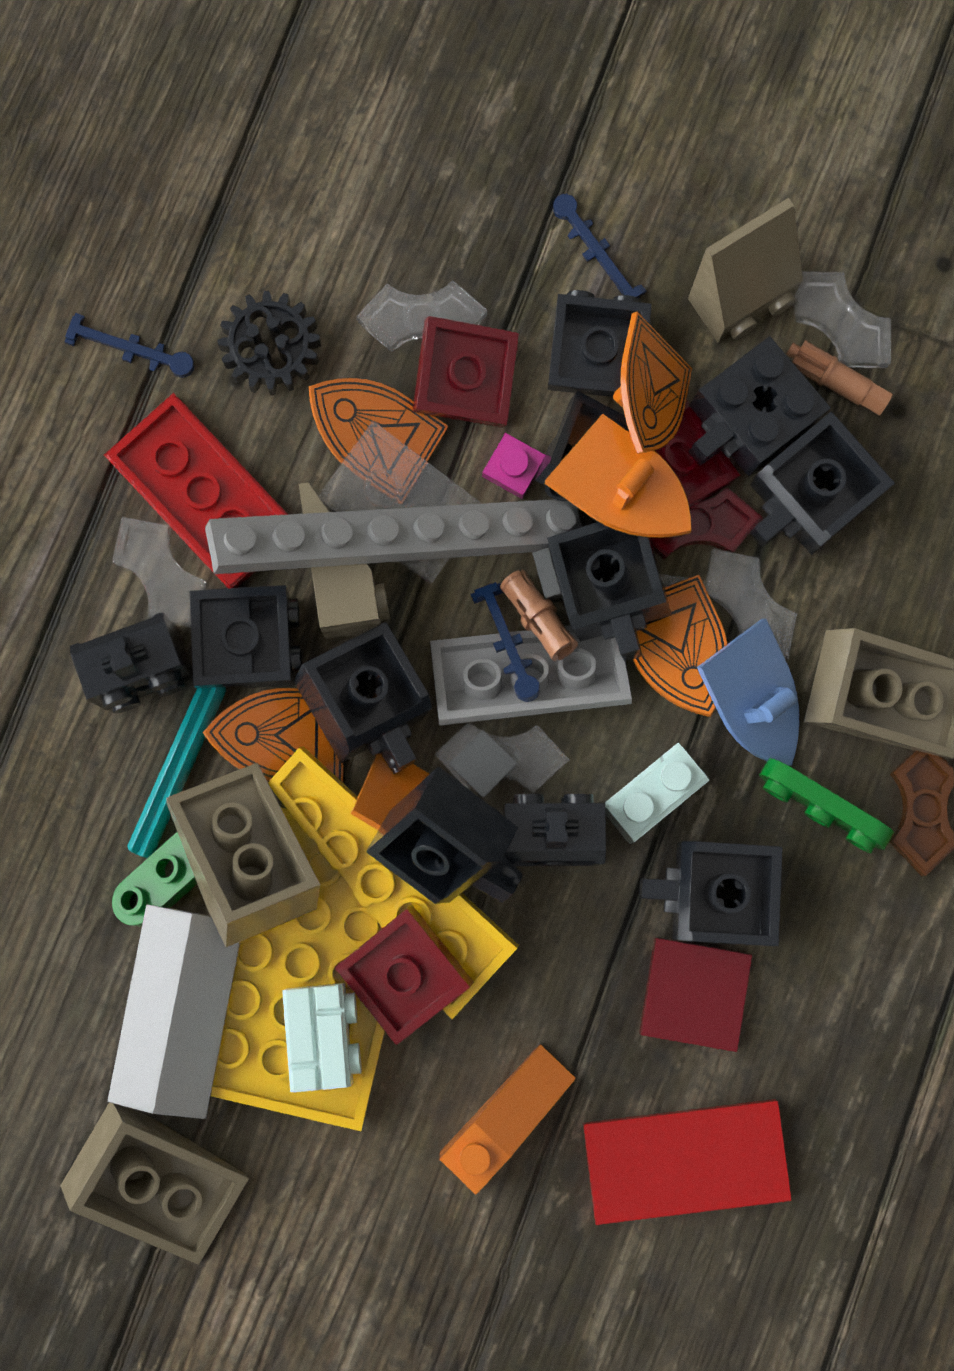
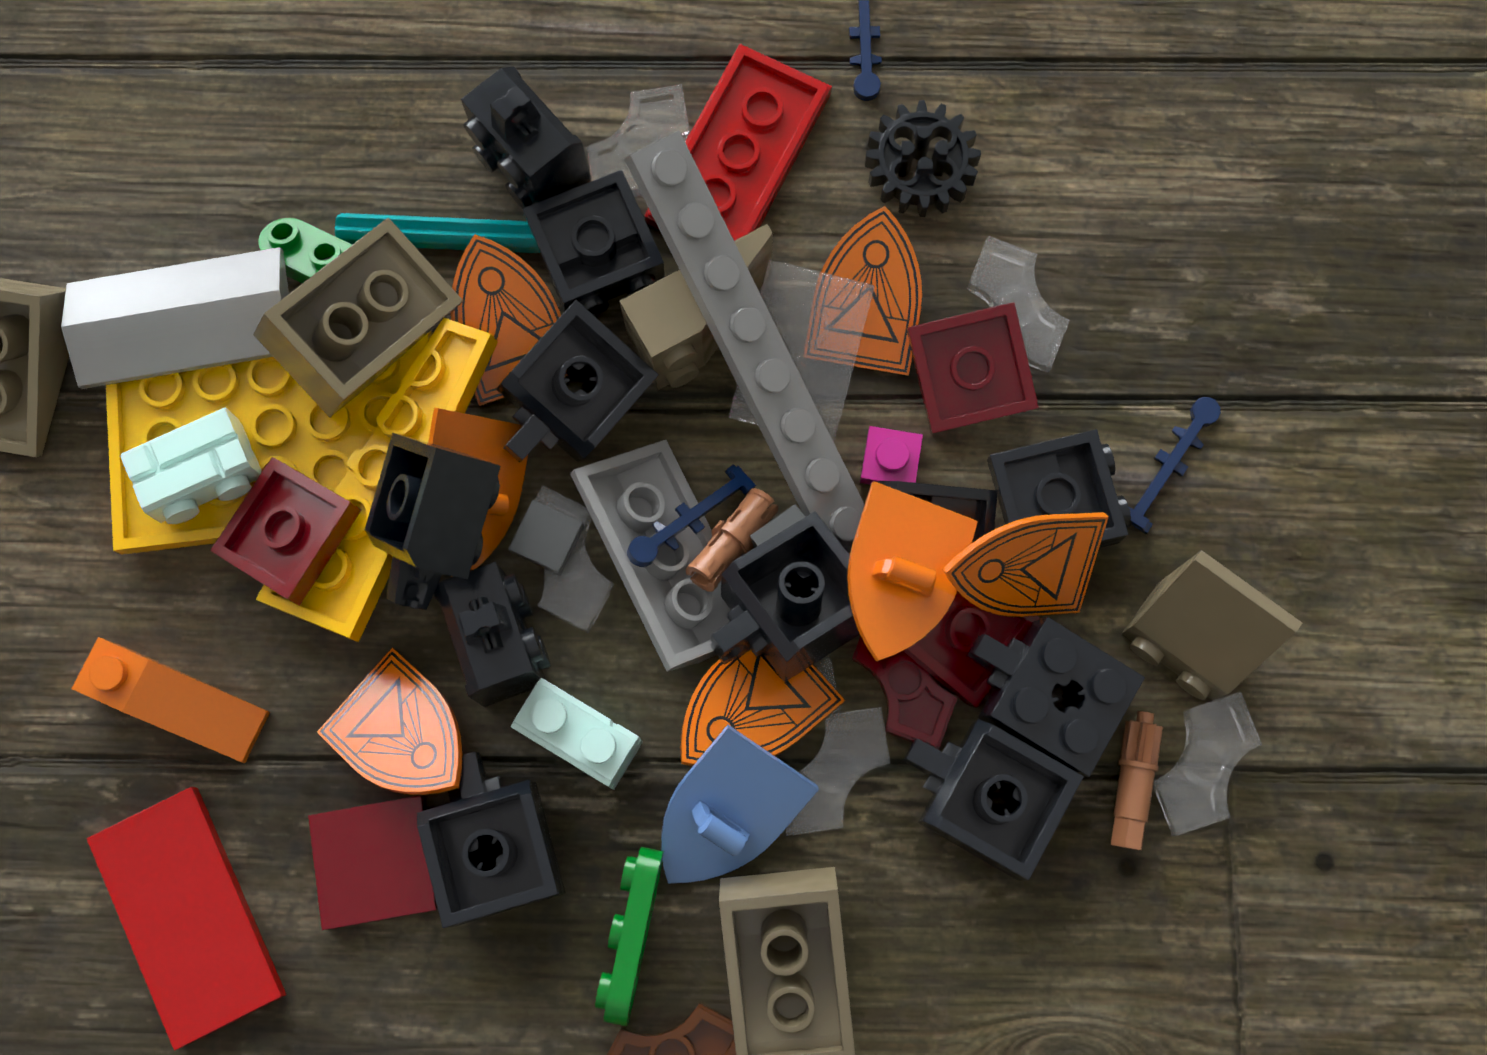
camera: 75 degrees right, 5 degrees down
none -> shield [317,648,462,795]

